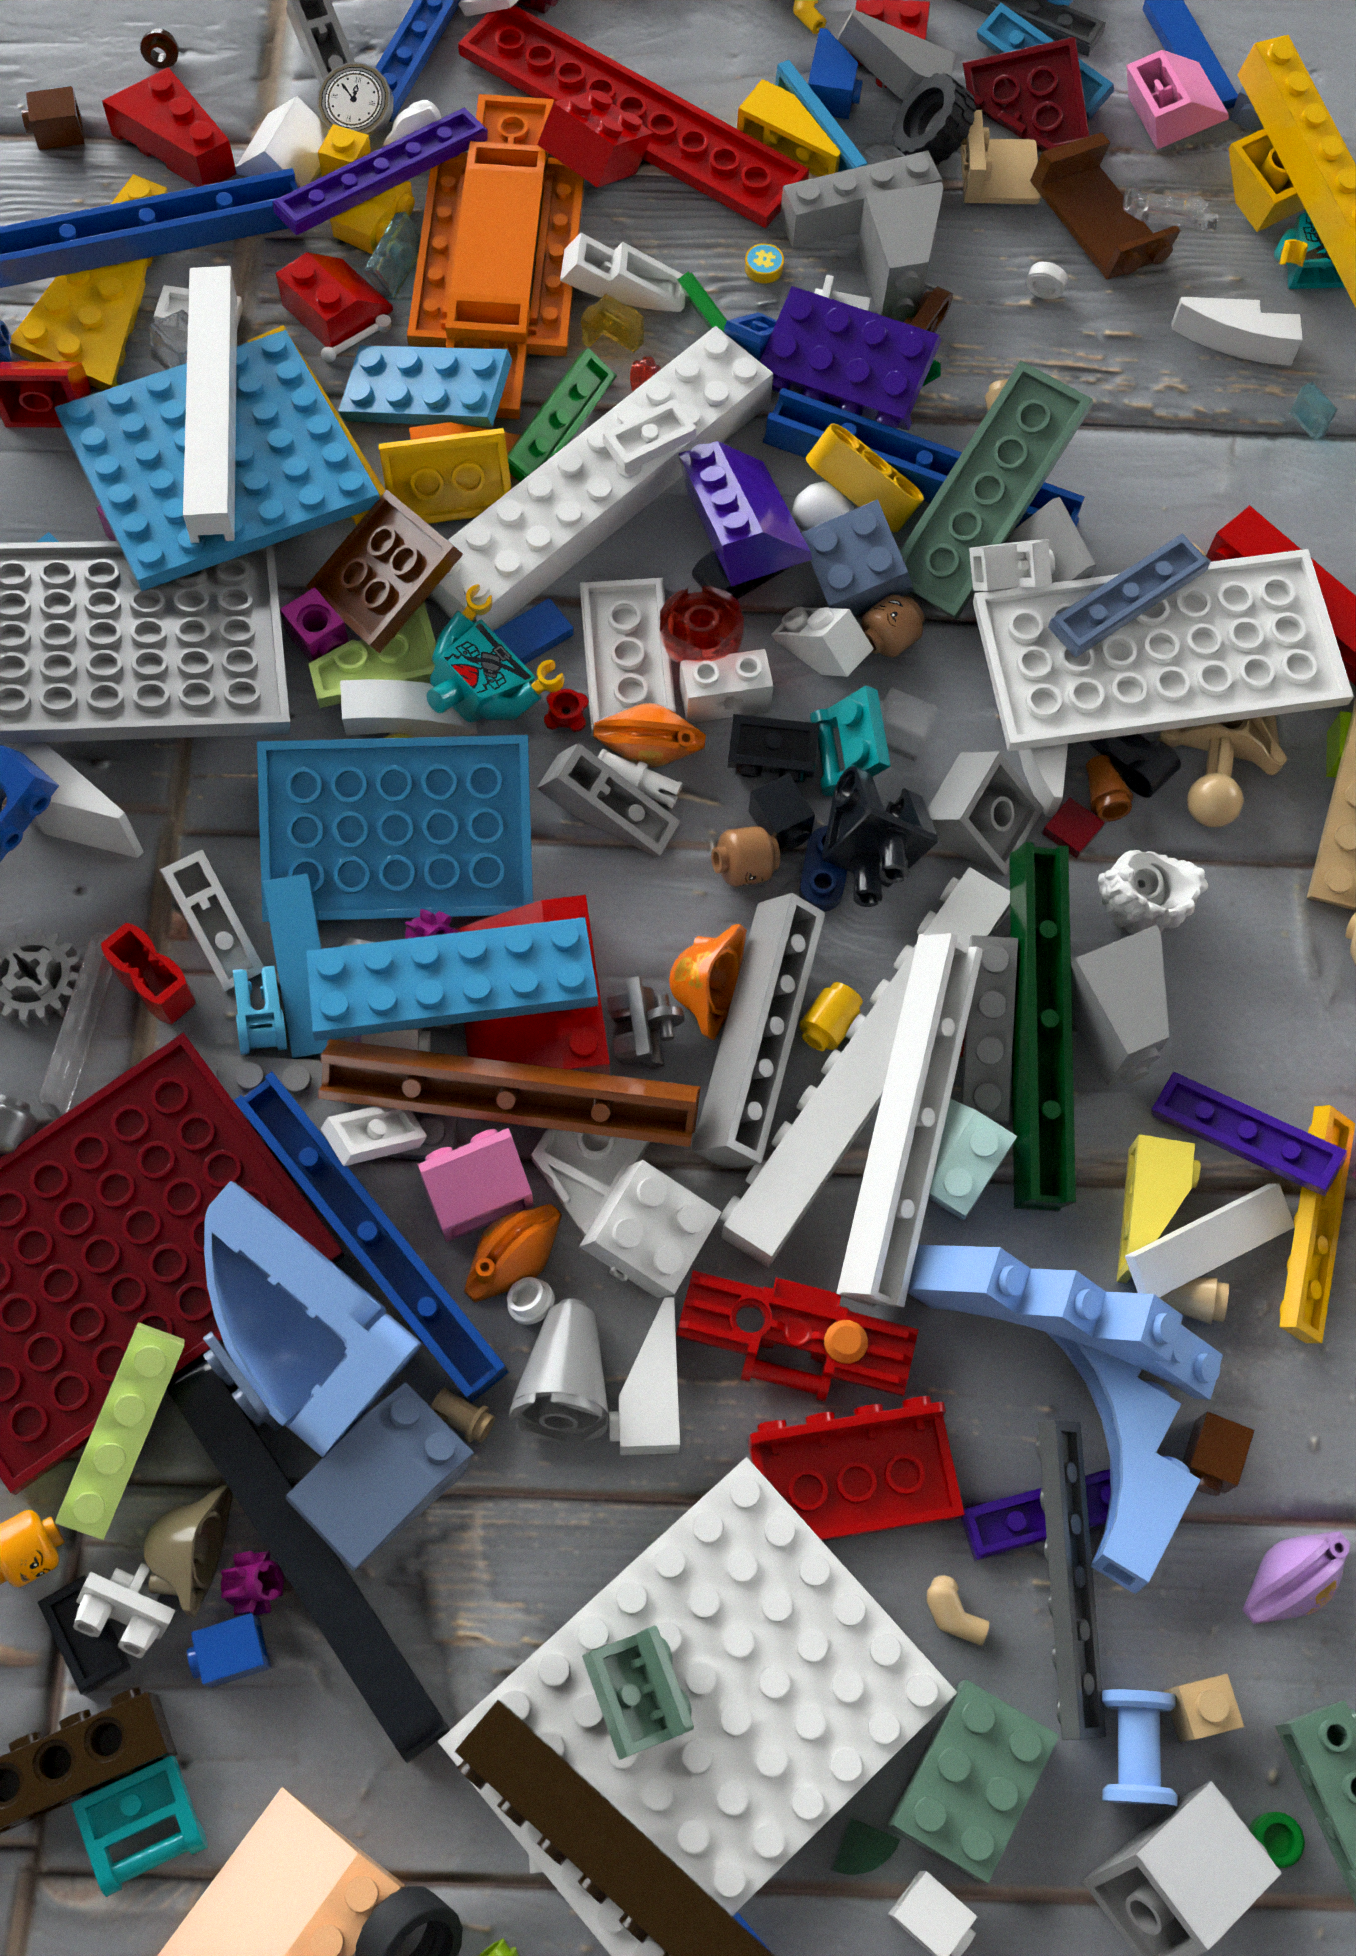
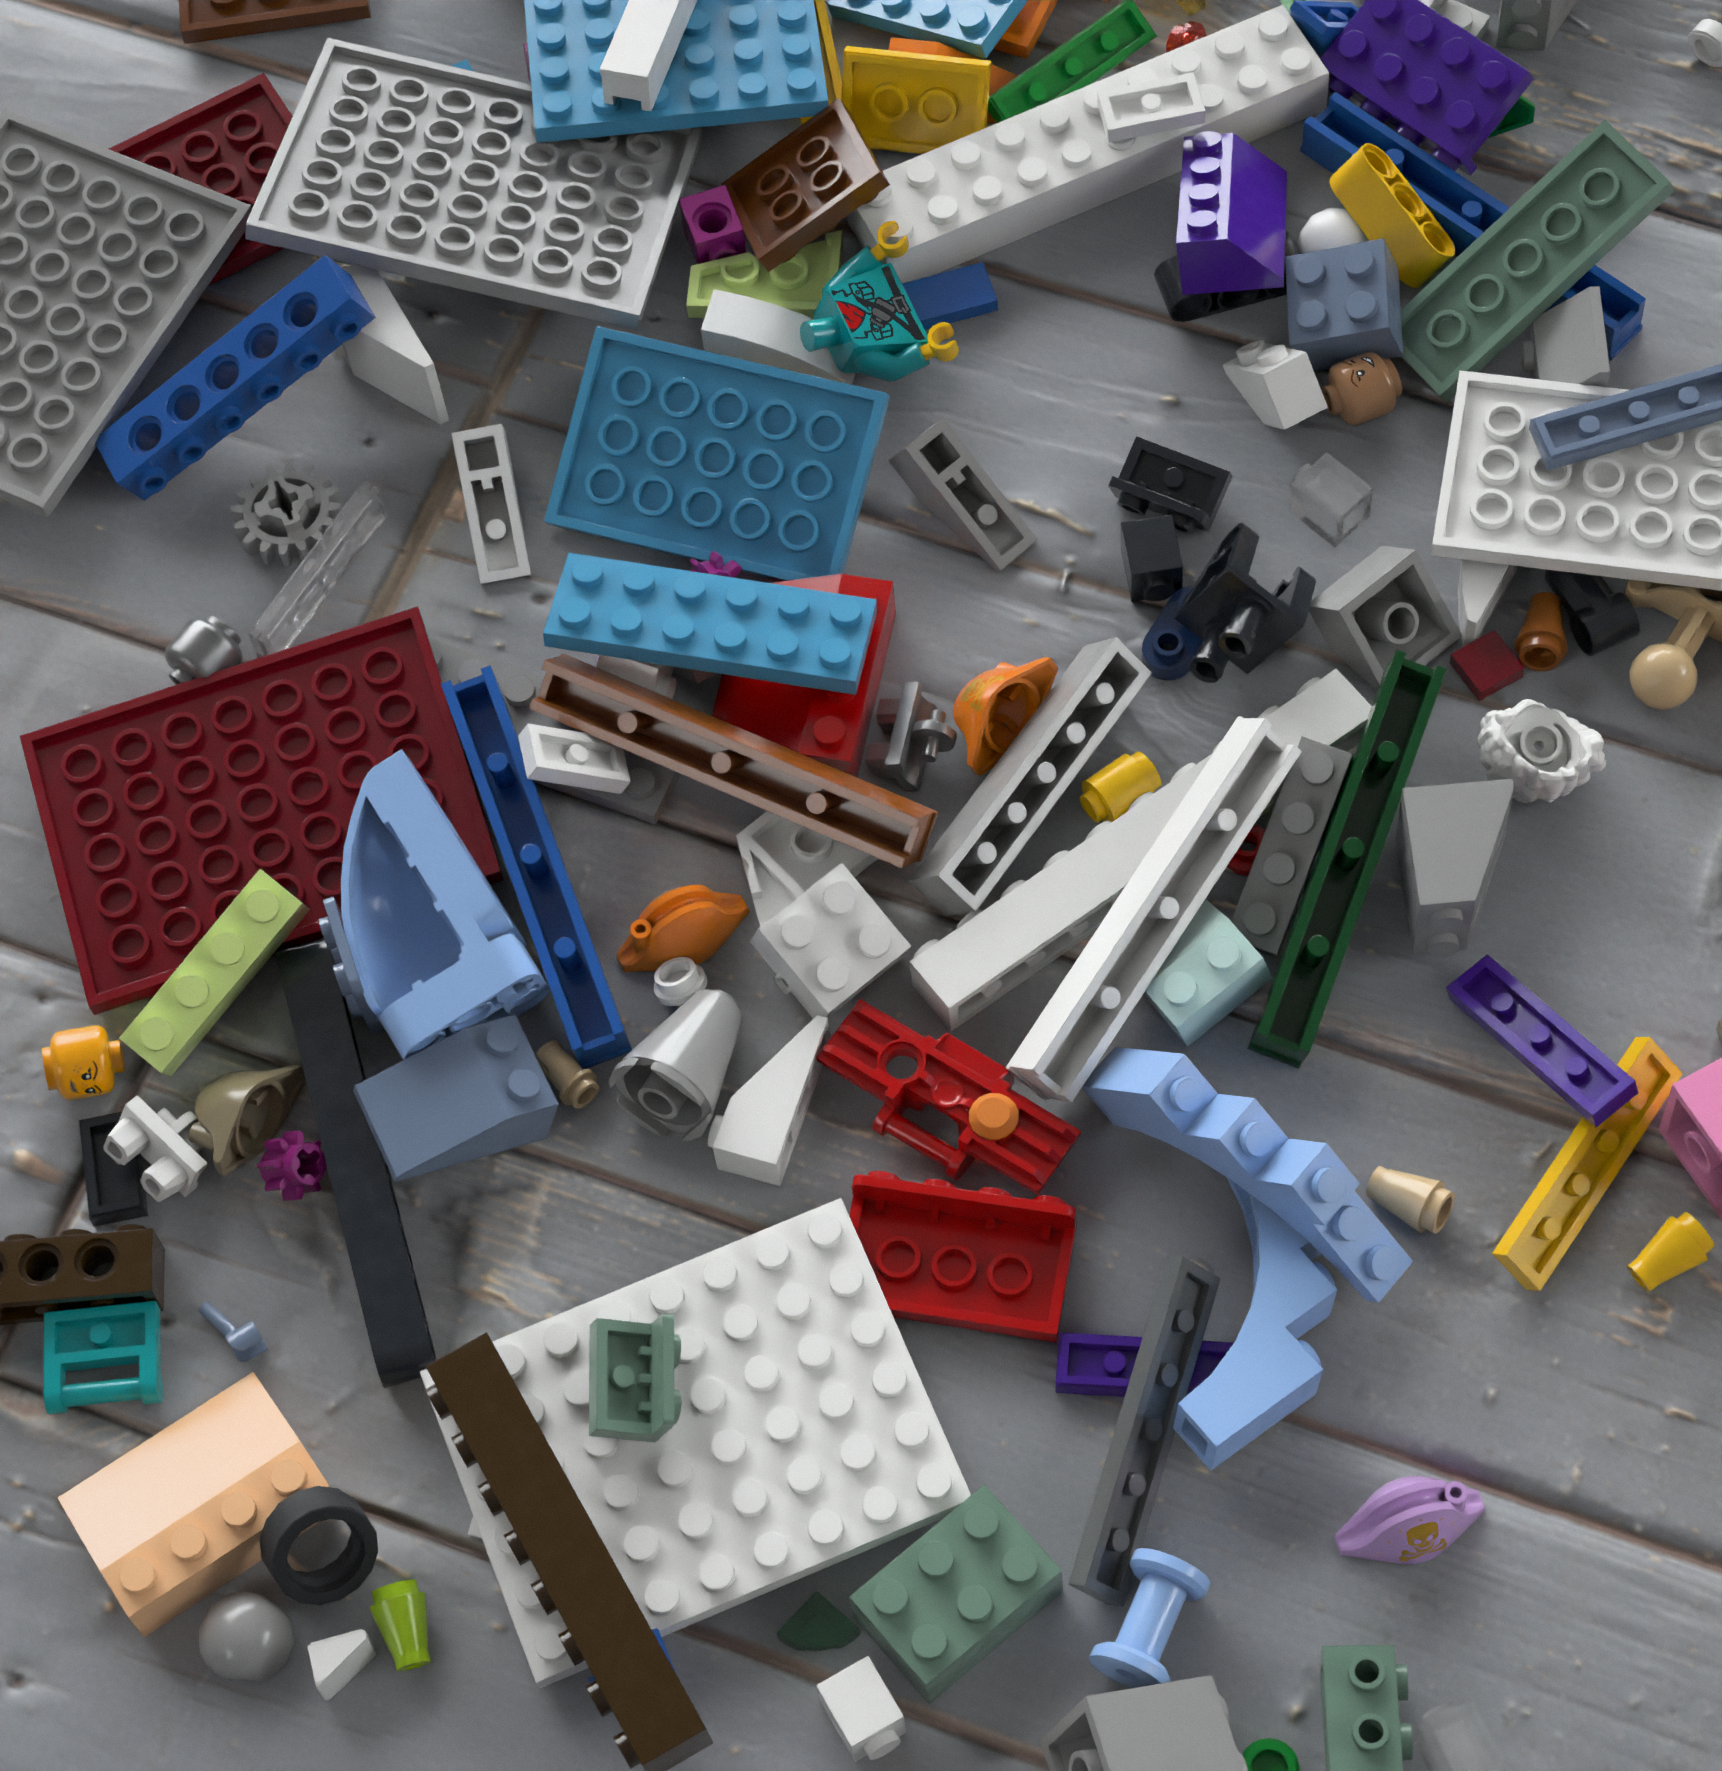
camera: 30 degrees right, 5 degrees down
red brick [101,923,196,1025] -> none
blue brick [187,1613,272,1688] -> none
medium azure piece [233,966,287,1055] -> none
dark azure tile [262,873,338,1059] -> none
bright pink slope [418,1128,534,1242] -> none
red plate [544,689,589,732] -> none
white tile [580,578,676,737] -> none
orange hat [593,703,706,768] -> none
white pin [598,749,683,808] -> none
clear red cylinder [660,586,744,666] -> none
white brick [679,649,774,723] -> none
medium nougat head [711,826,780,887] -> none
teal plate [810,685,891,796] -> none
reddish brown plate [904,286,953,333] -> none
tan arm [927,1575,990,1646] -> none
white brick [969,539,1055,591] -> none
light yellow slope [1117,1134,1201,1283] -> none
white tile [1125,1183,1294,1297] -> none
tan brick [1164,1673,1244,1743] -> none
reddish brown brick [1182,1411,1255,1496] -> none
none -> sand blue hand [199,1302,268,1362]

